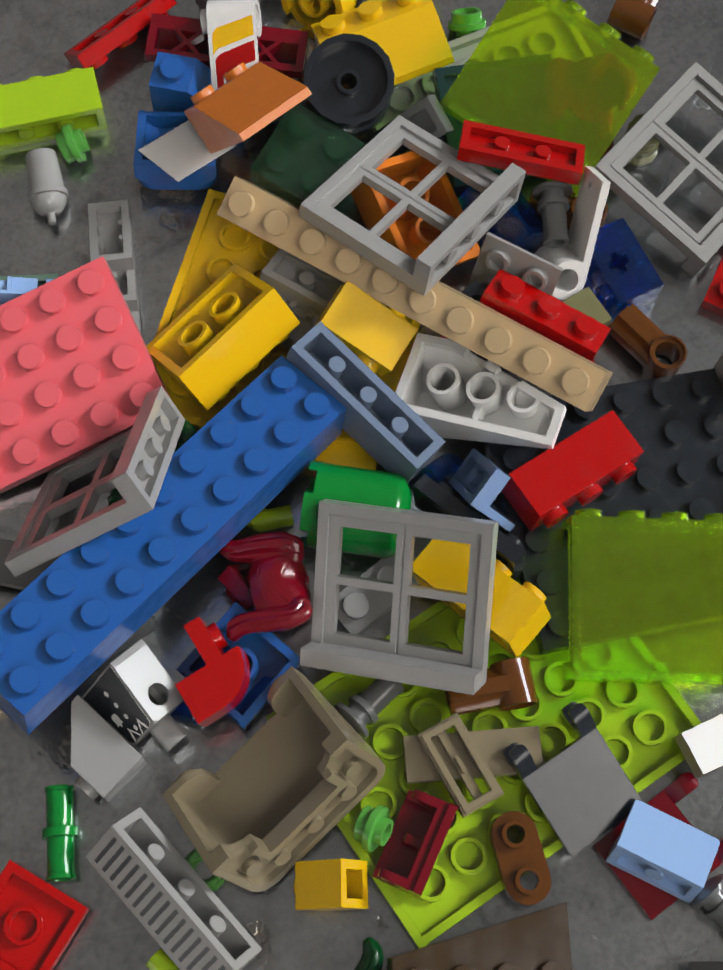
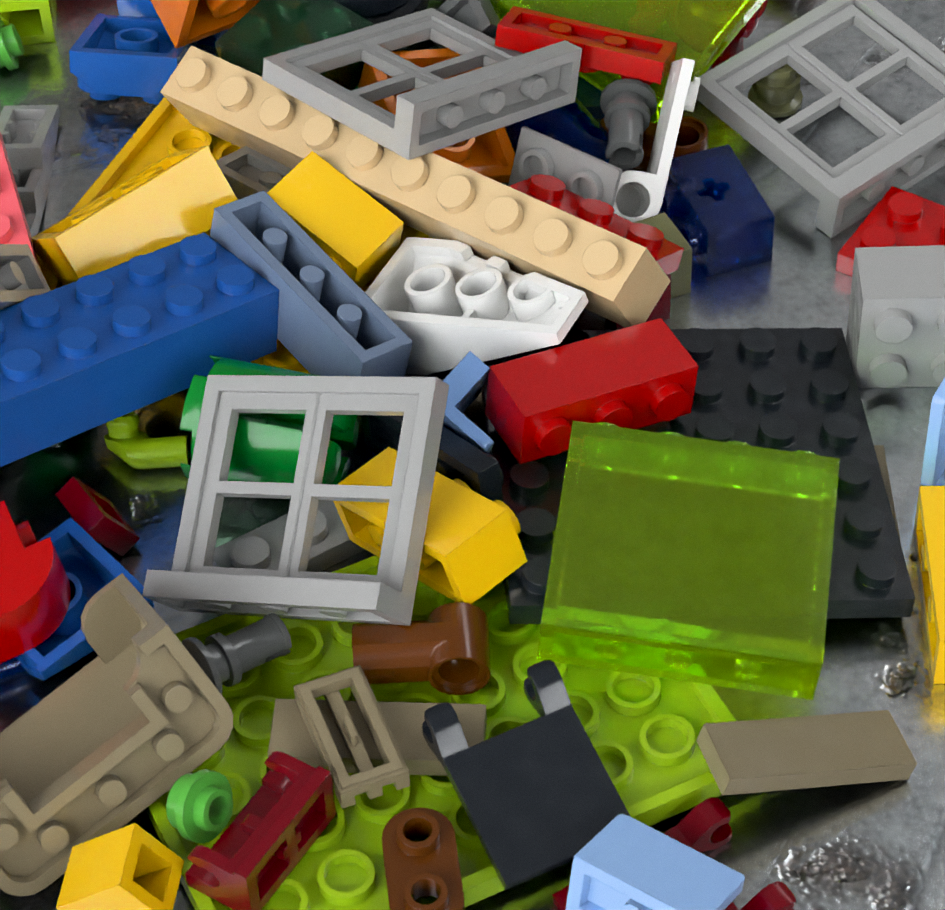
camera: 15 degrees right, 25 degrees down
white sticker [138,120,237,182] -> none
dark red hair [219,532,313,642] -> none
reddish brown piece [608,304,687,379] -> none

